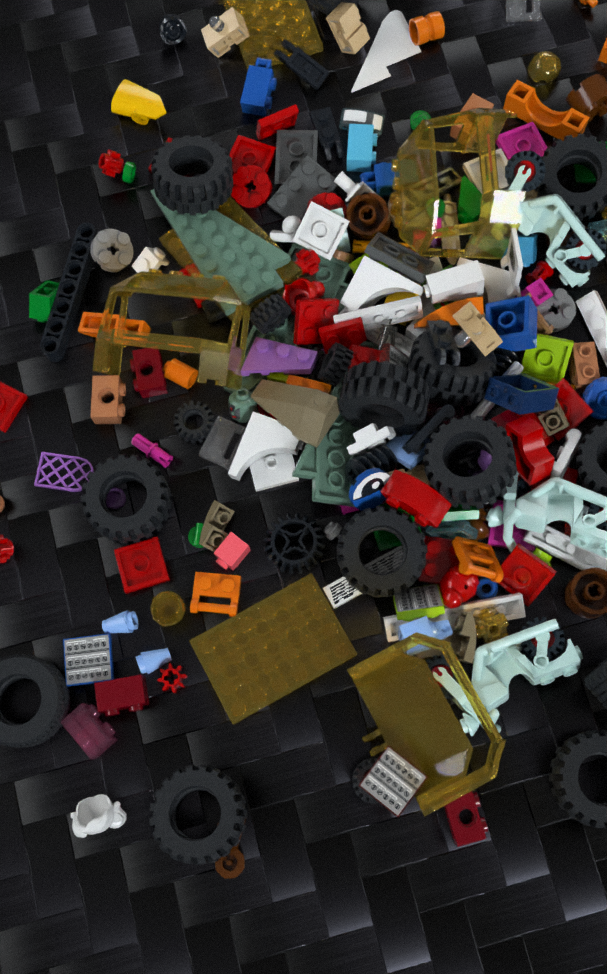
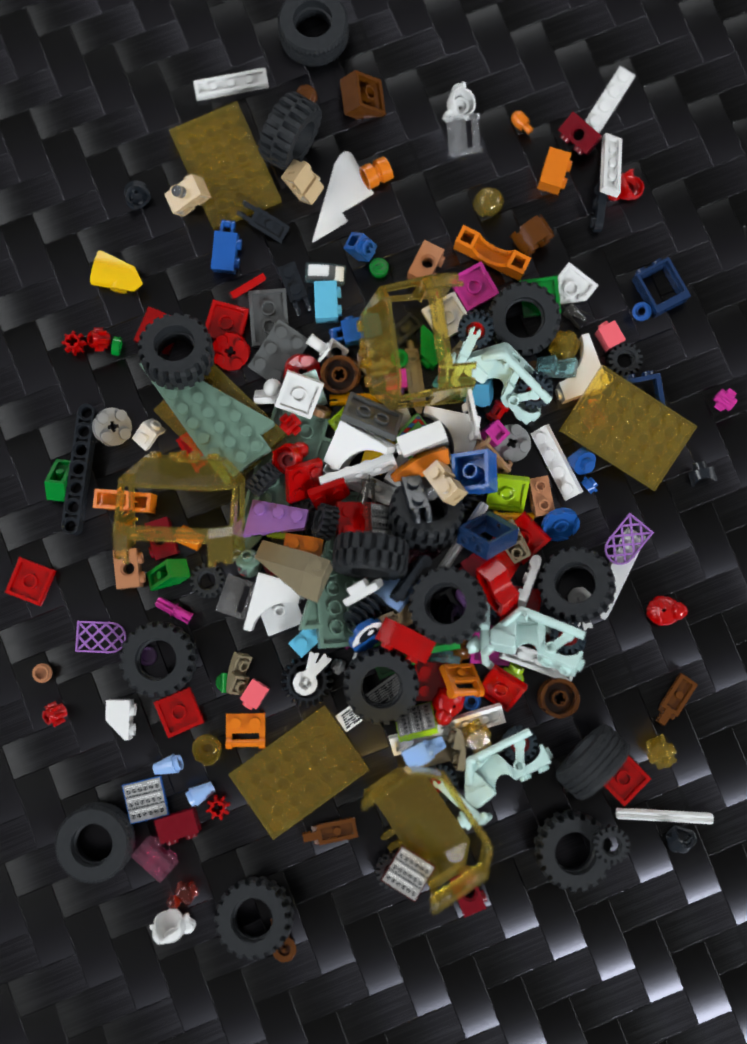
camera: 15 degrees left, 10 degrees up
none -> red gear [61,330,87,356]
none -> white slope [105,699,137,740]
none -> green slope [147,559,190,591]
none -> clear red animal [167,880,199,909]
none -> medium azure brick [288,629,317,658]
none -> white piece [293,651,332,696]
none -> reddish brown hinge [302,816,358,845]
none -> blue brick [343,232,377,262]

